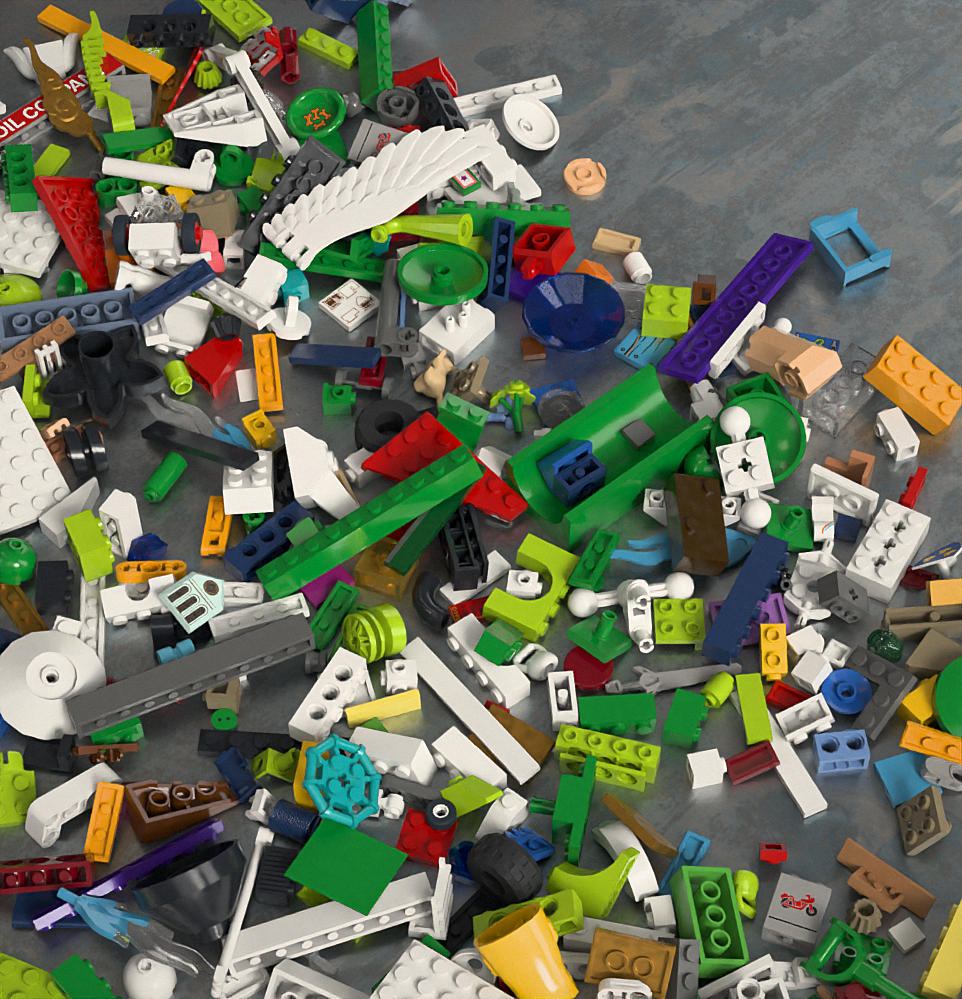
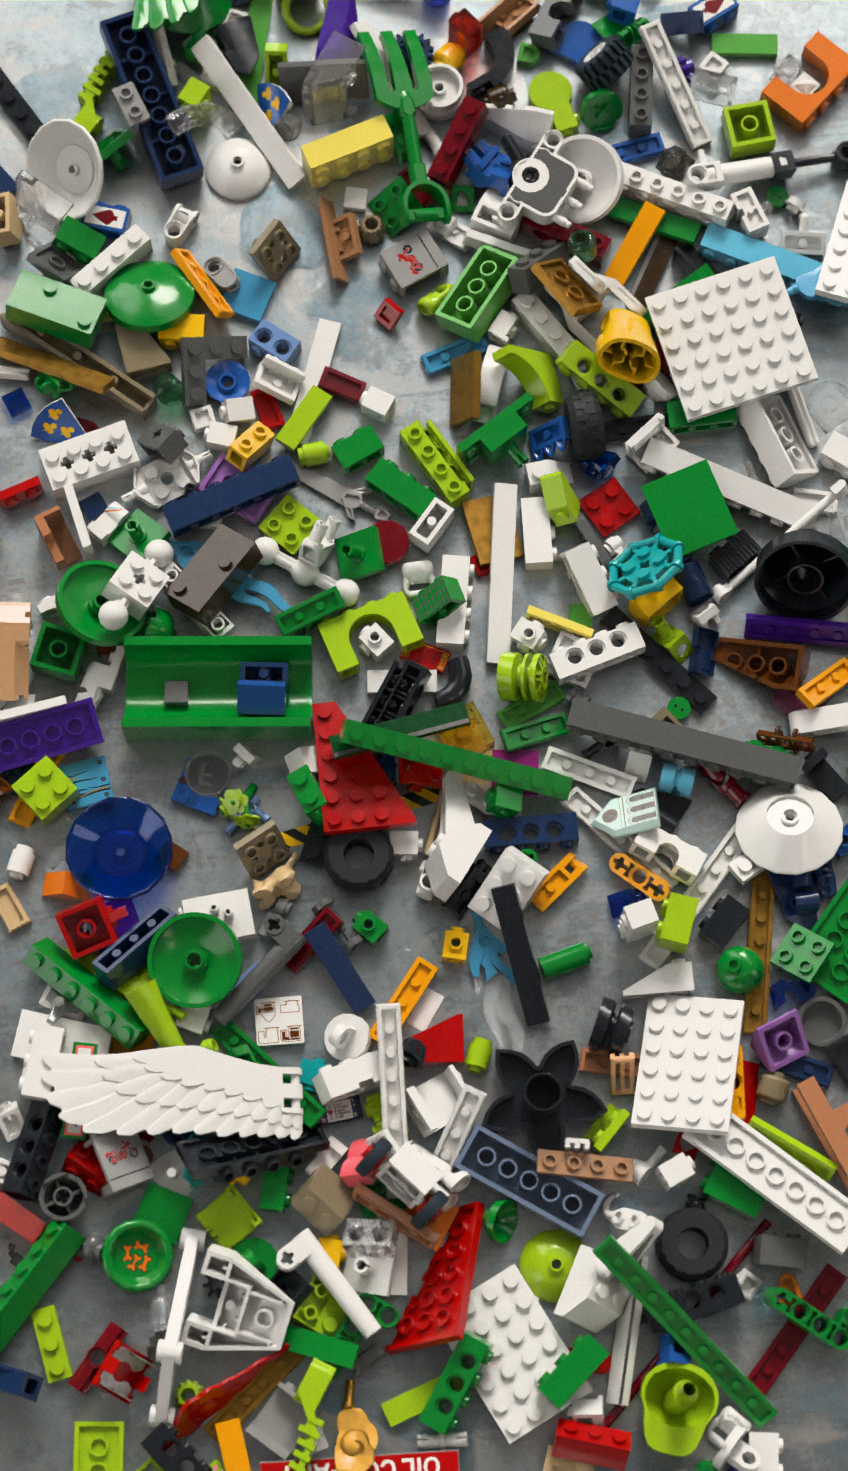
camera: 140 degrees left, 20 degrees up
dark blue tile [128,258,217,326] -> none
black wheel [425,799,457,830] -> none

